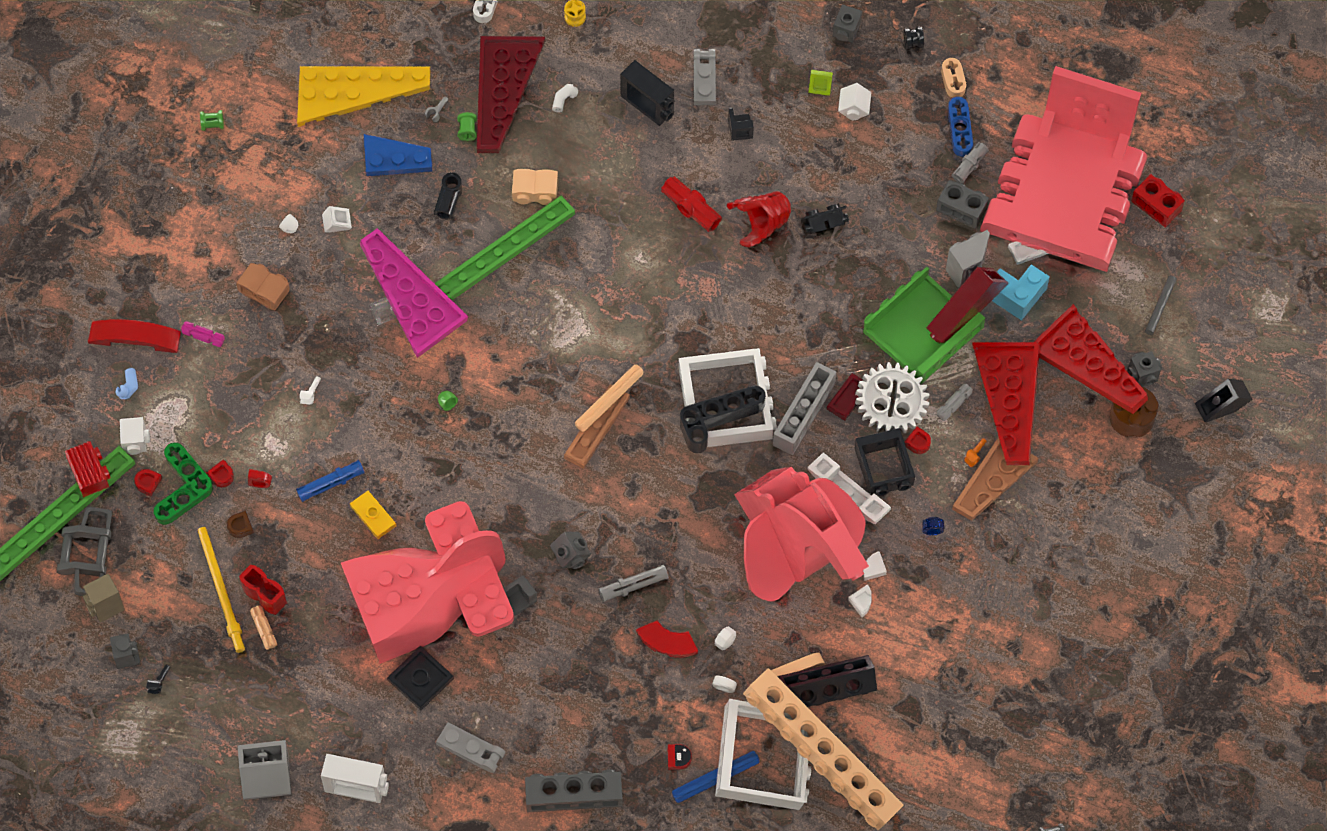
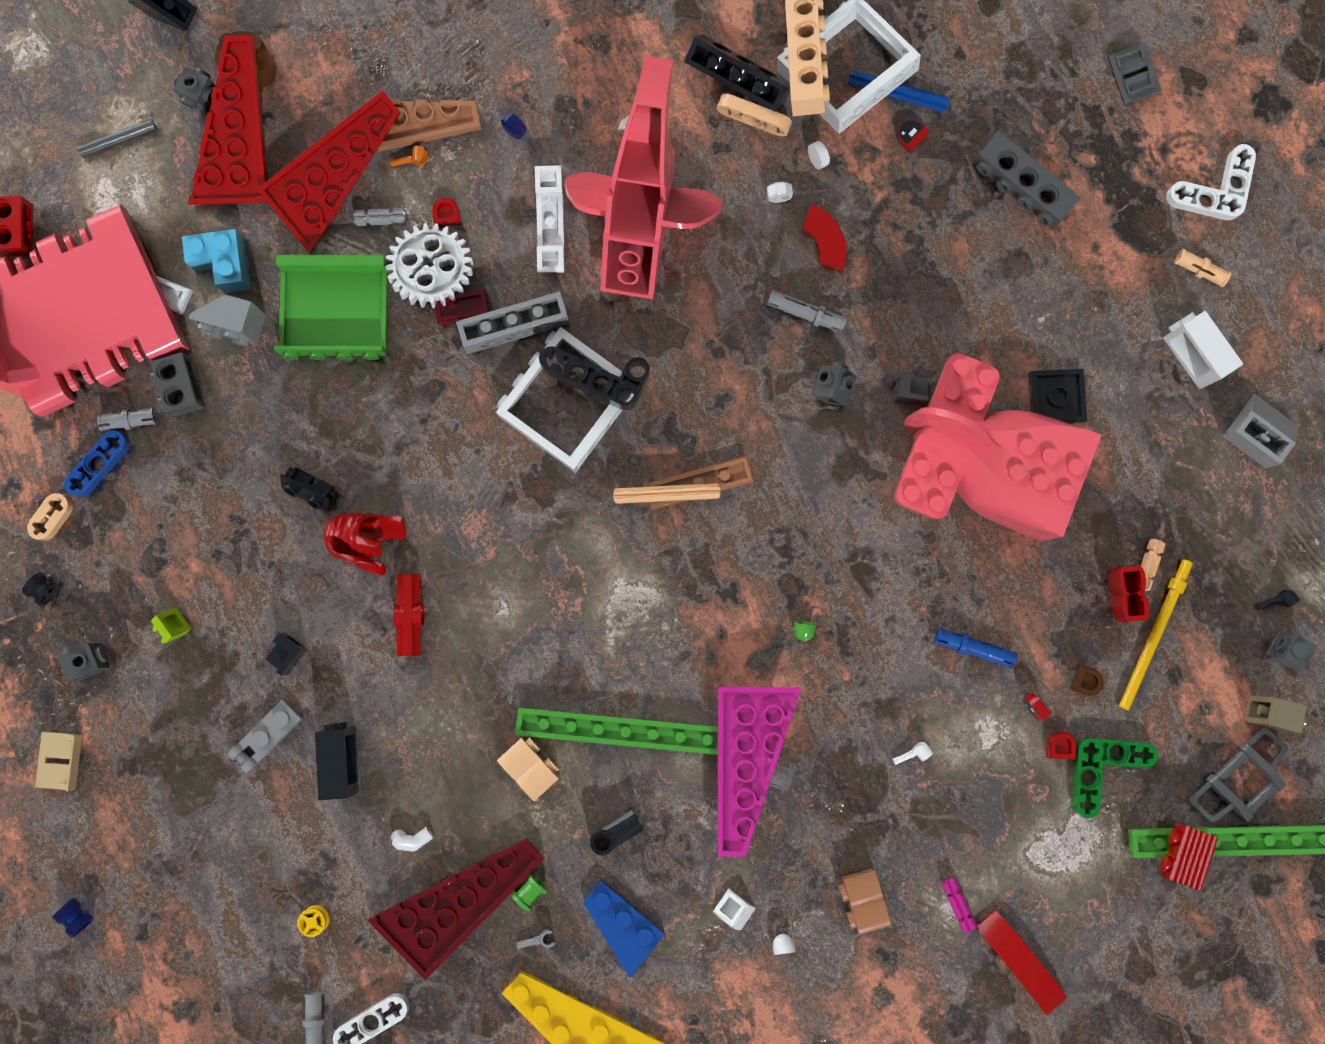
camera: 140 degrees left, 20 degrees up
light blue arm [115,368,138,399] -> none
white brick [120,417,150,455] -> none
red tile [134,469,162,497] -> none
yellow plate [350,491,396,539] -> none
light grey plate [436,722,506,773] -> none
white brick [838,83,871,121] -> none
black window [854,428,915,496] -> none
white tile [863,551,887,581] -> none
dark red slope [926,267,1008,343] -> none

